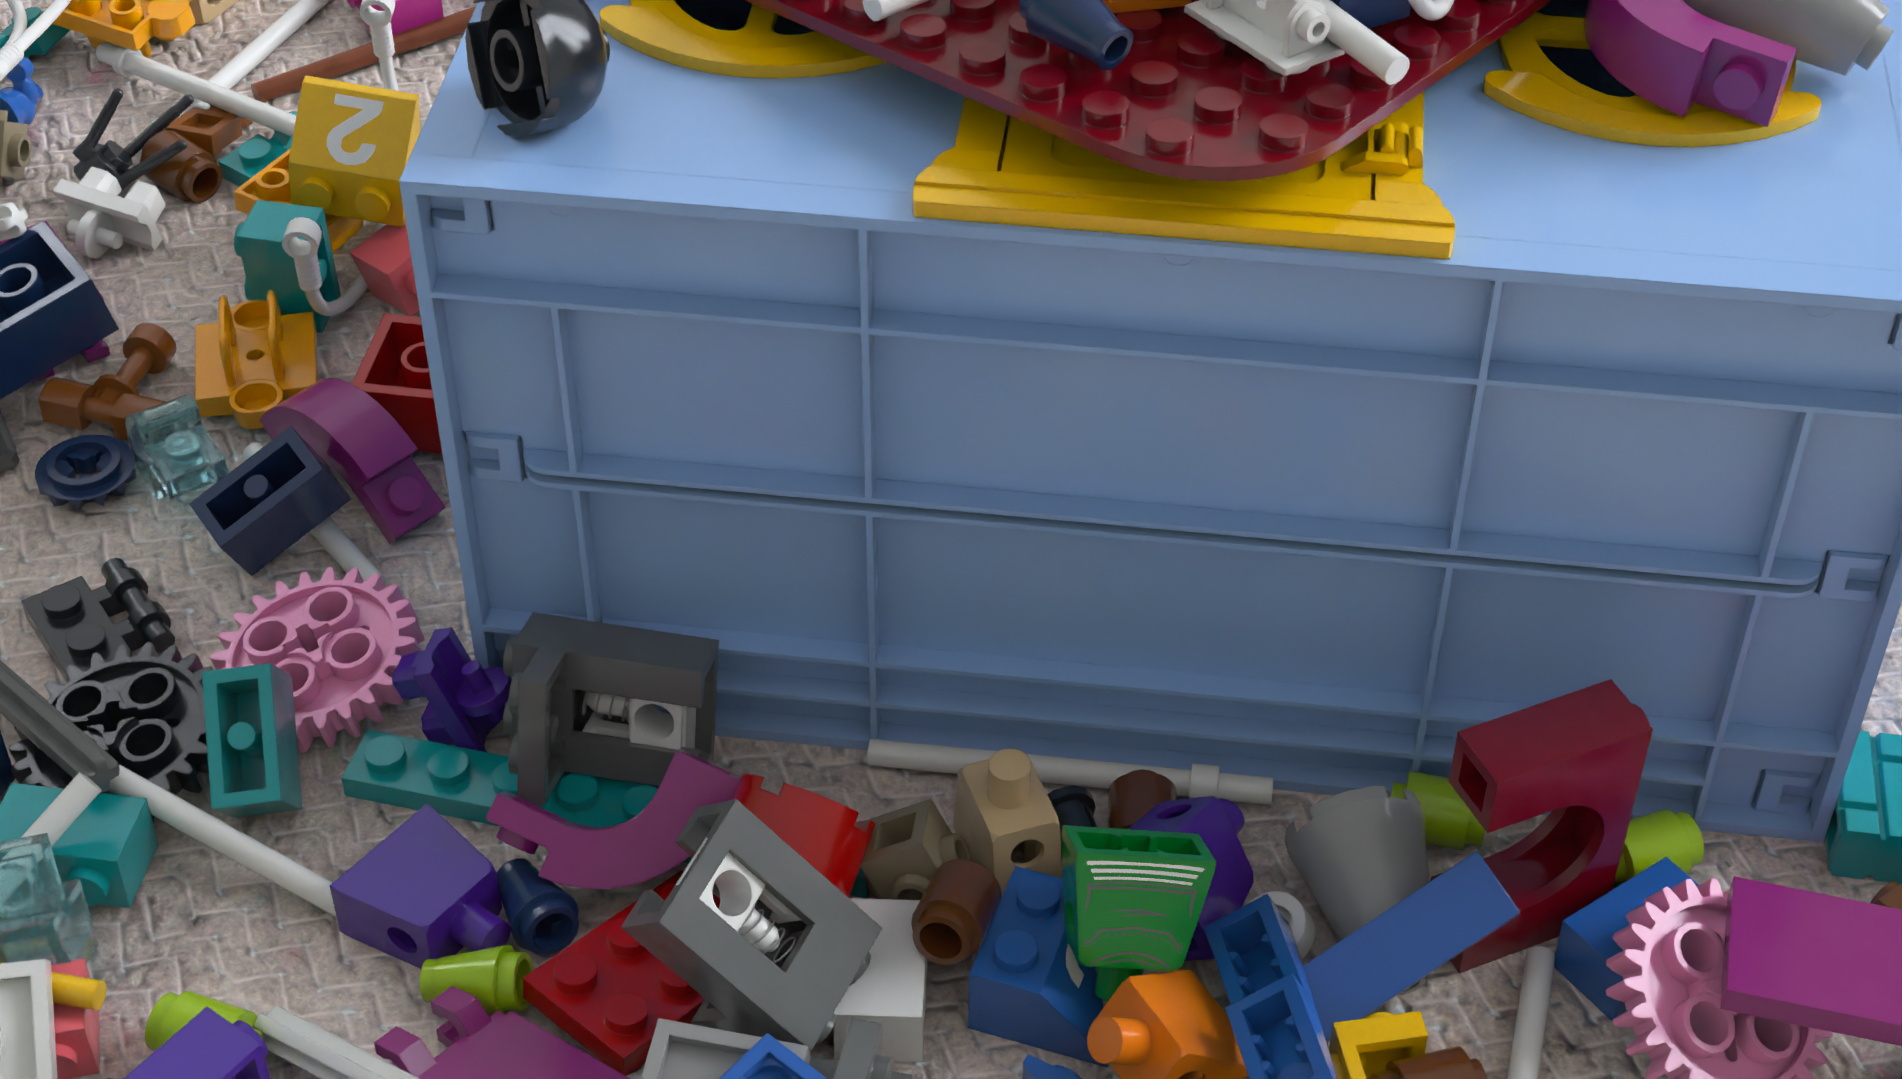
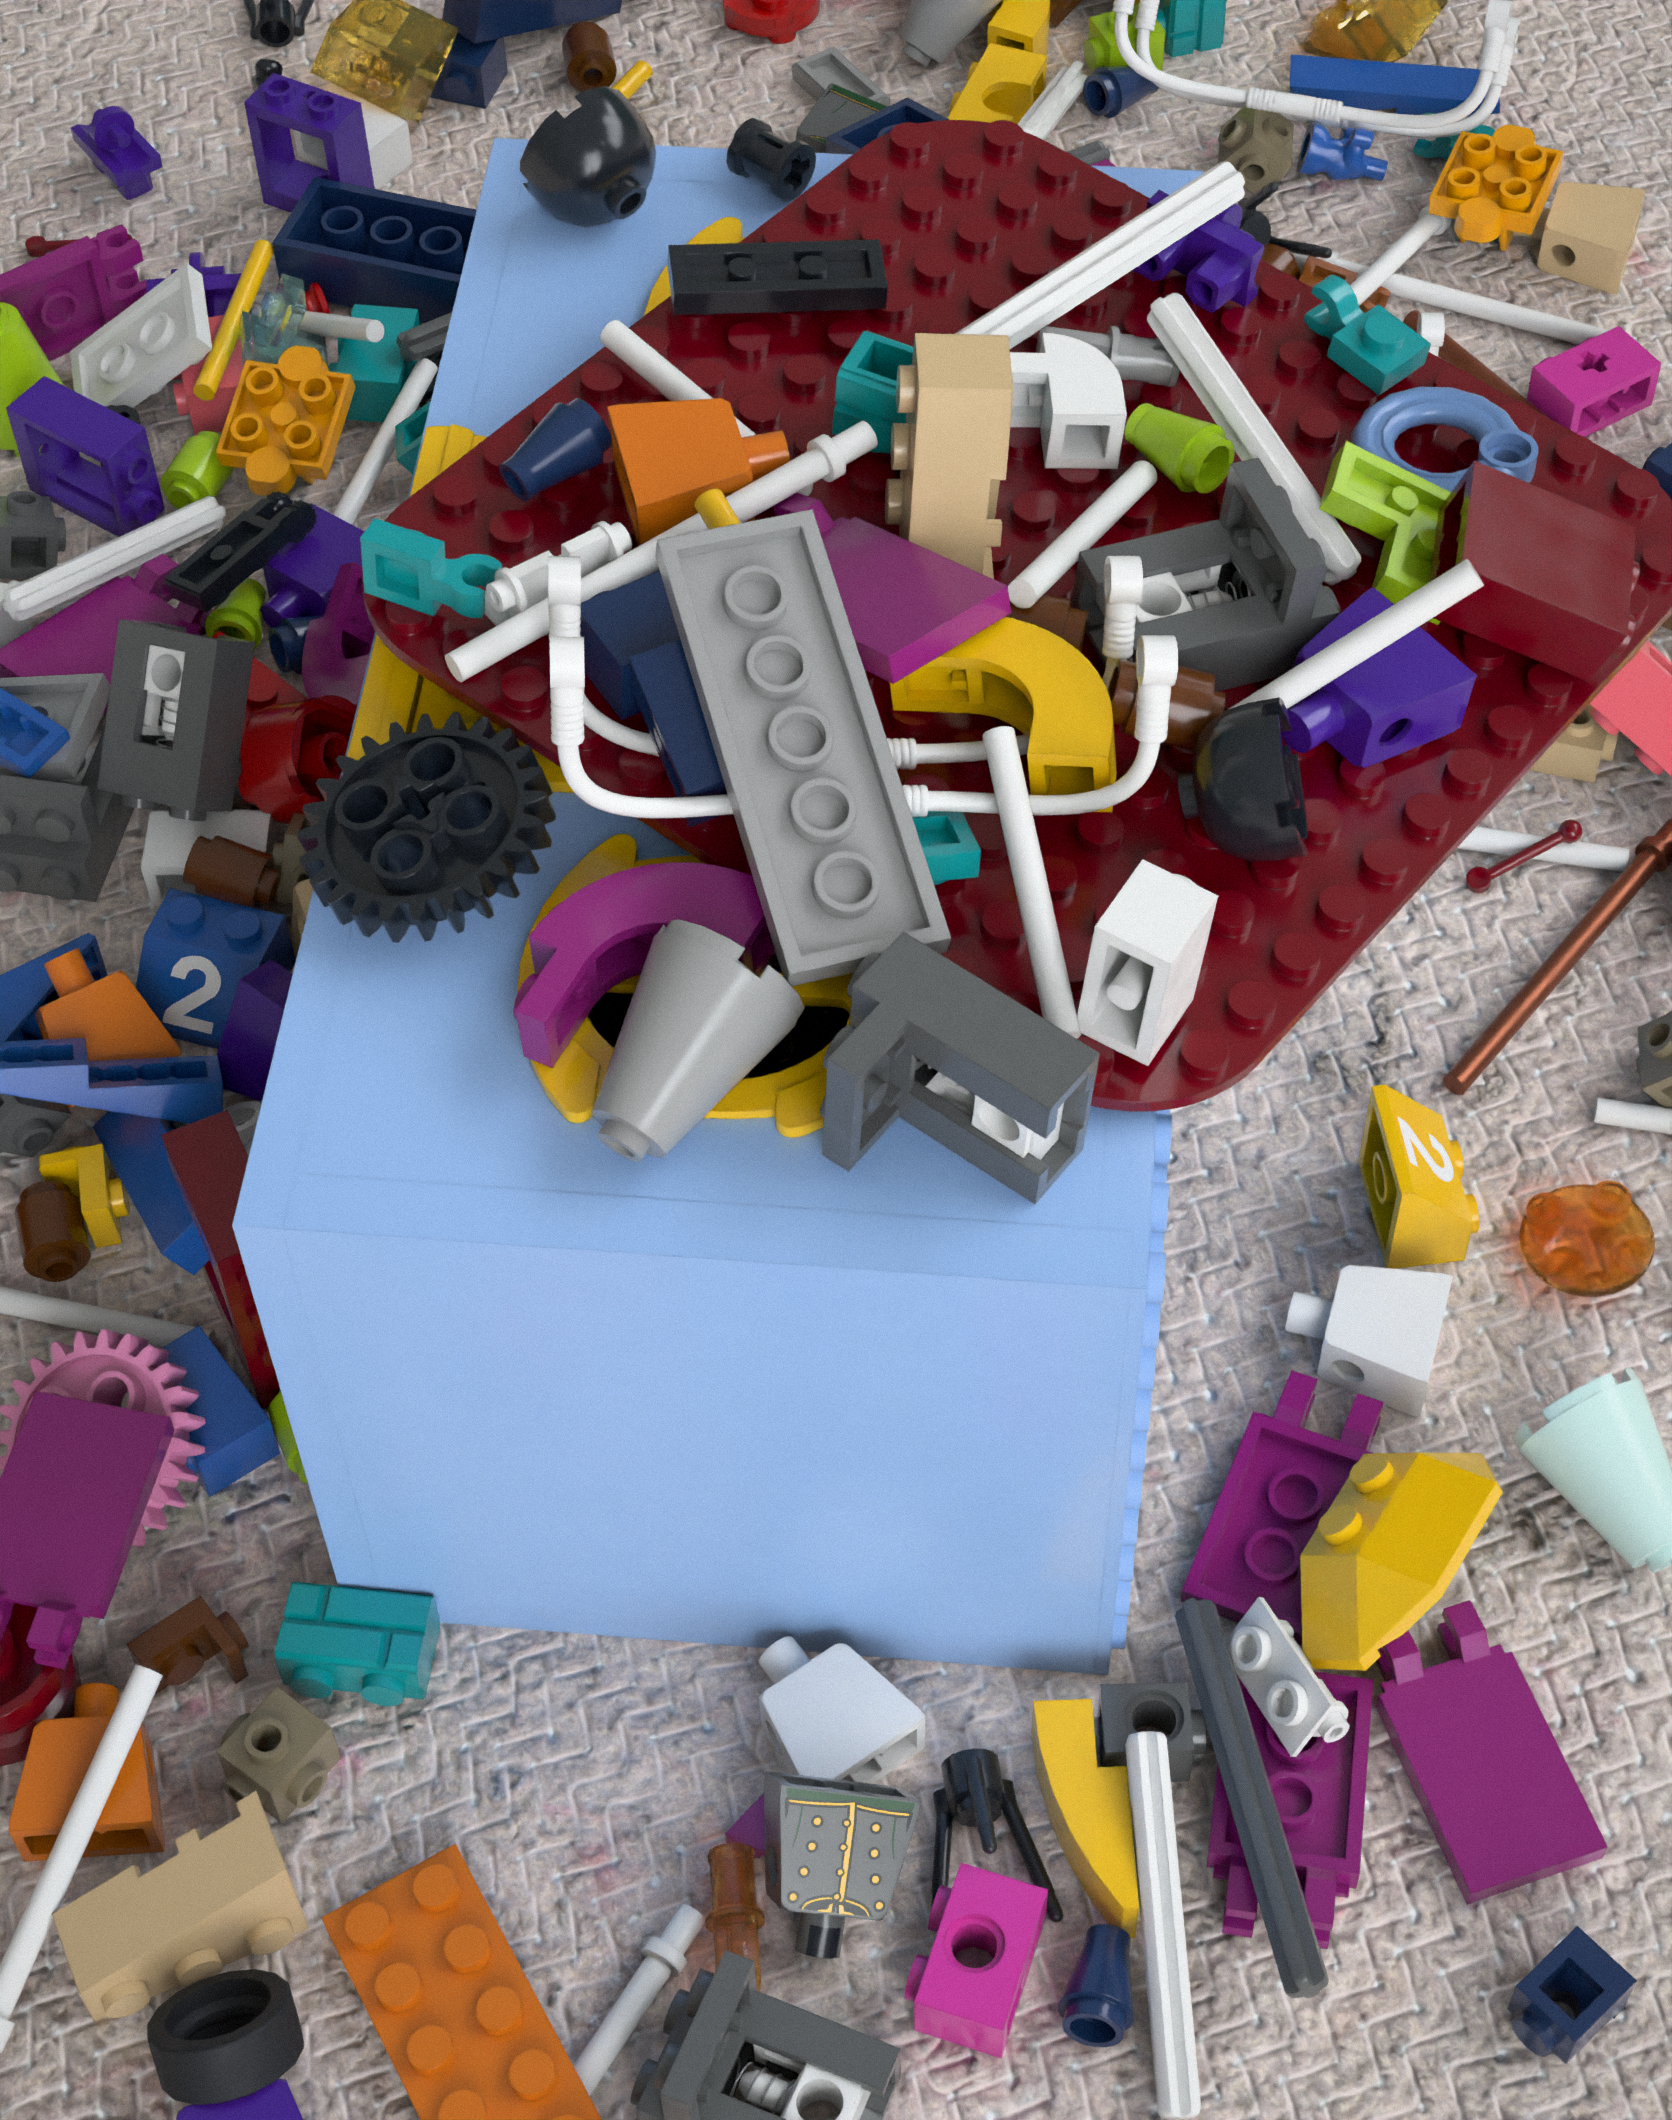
camera: 90 degrees right, 10 degrees up
green torso [1061,825,1216,1001] -> none
none -> black hinge [164,491,318,613]
none -> light orange piece [215,345,356,496]
none -> black gear [297,712,556,943]
none -> teal plate [360,518,502,618]

